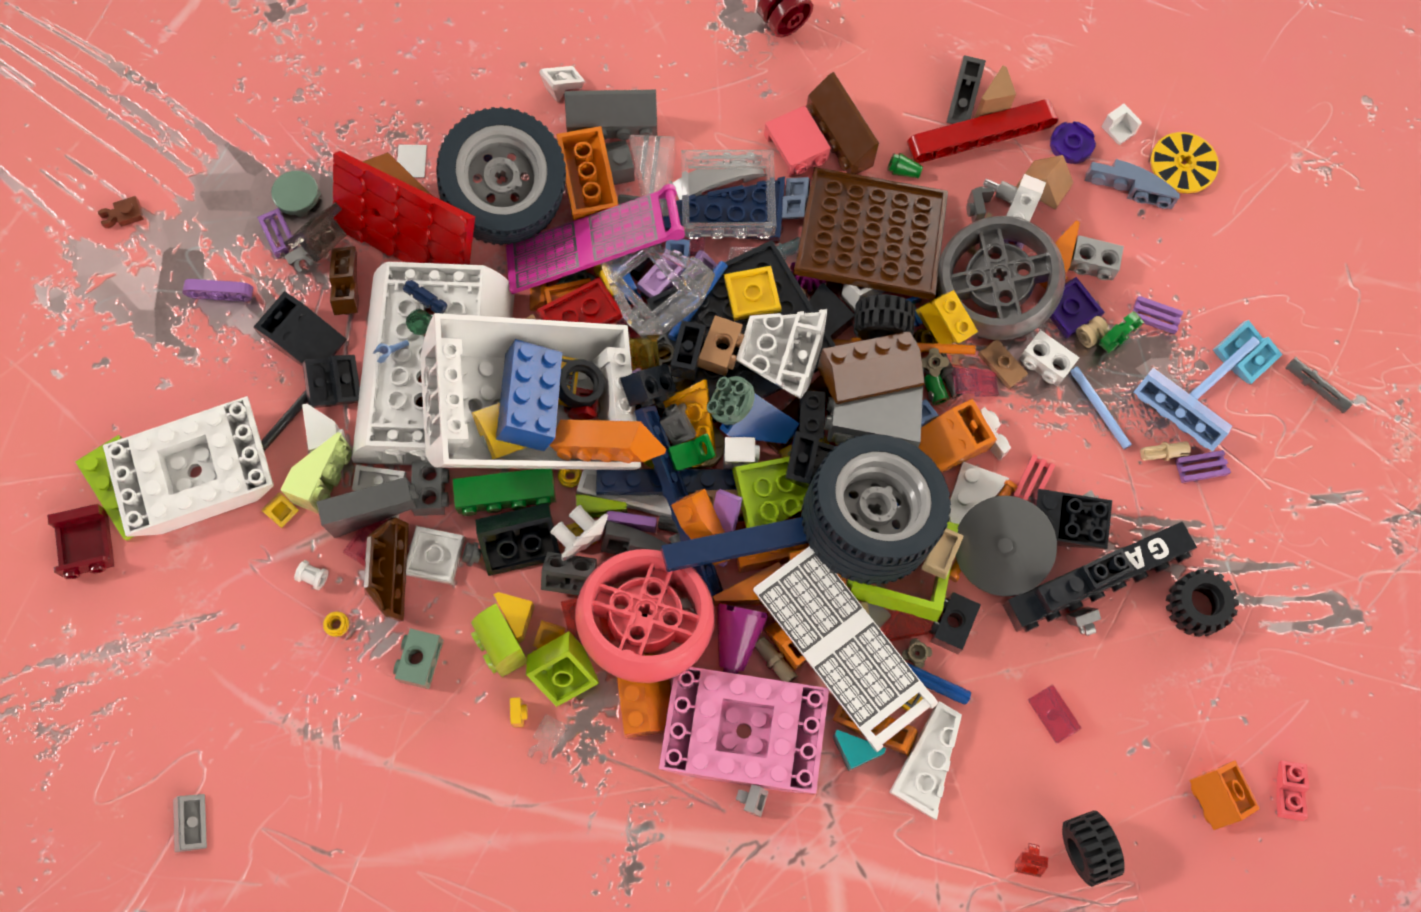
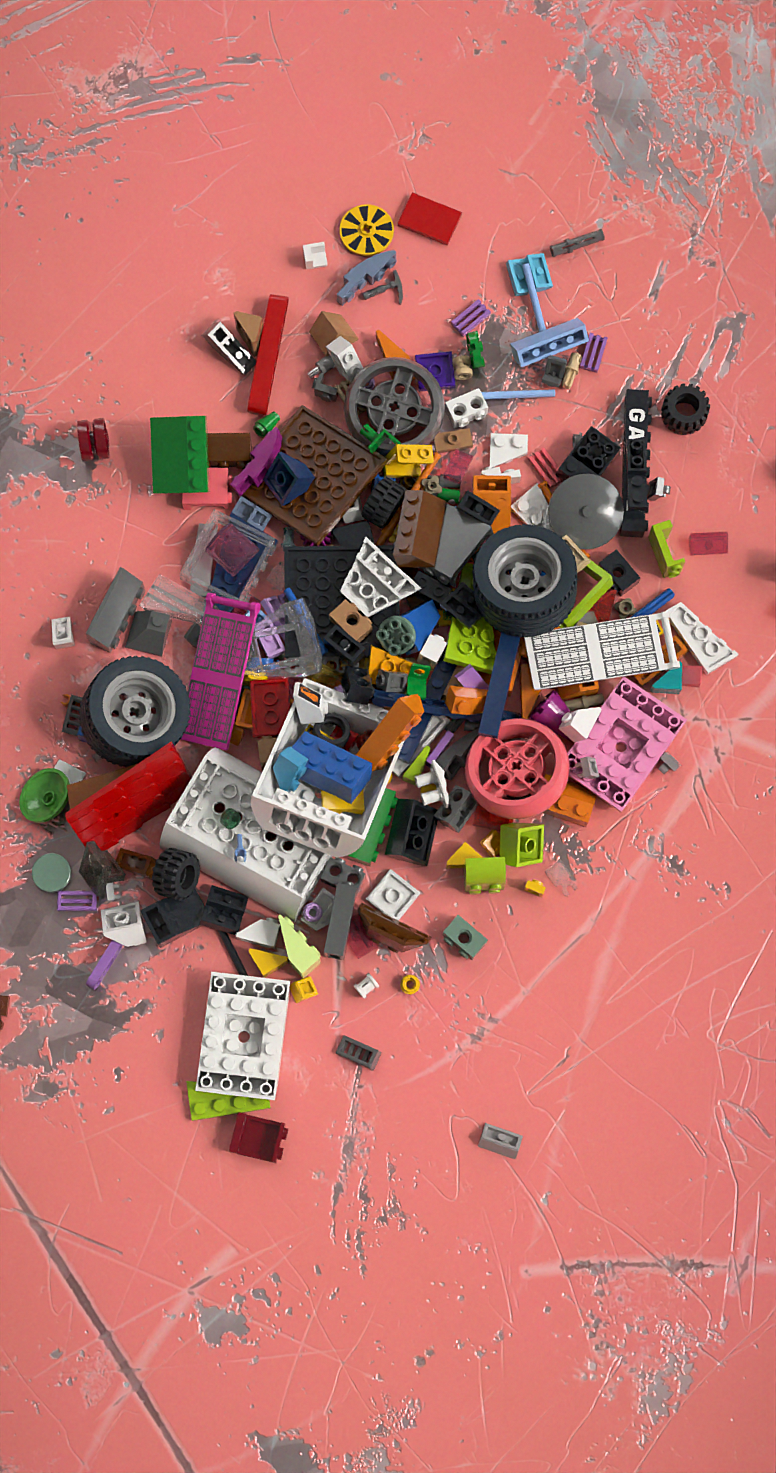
camera: 60 degrees left, 5 degrees up
dark blue axle [403,280,448,314] -> none
dark grey plate [462,542,481,567] -> none
orange slope [556,126,618,221] -> none
yellow tile [724,266,782,321] -> none
dark purple tile [1050,121,1096,164] -> none
light grey brick [1069,235,1124,281] -> none
none -> bright green dish [19,768,70,823]
none -> white slope [101,901,147,947]
none -> green slope [150,416,210,493]
none -> black tyre [152,848,200,901]
none -> clear pink brick [206,523,260,577]
none -> magenta slope [230,427,282,496]
none -> yellow slope [249,948,289,978]
none -> dark blue slope [263,452,315,506]
none -> dark azure slope [273,746,308,793]
none -> white slope [293,682,328,724]
none -> lavender plate [303,902,323,922]
none -> dark grey slope [336,1035,382,1070]
none -> green bracket [359,424,401,454]
none -> dark grey piece [363,270,403,305]
none -> red tile [398,192,462,246]
none -> black brick [456,491,500,526]
none -> white wing [490,433,528,467]
none -> dark grey bracket [542,355,567,387]
none -> white slope [559,707,602,743]
none -> light grey tile [575,757,599,779]
none -> lime panel [648,520,685,578]
none -> coral slope [682,666,702,687]

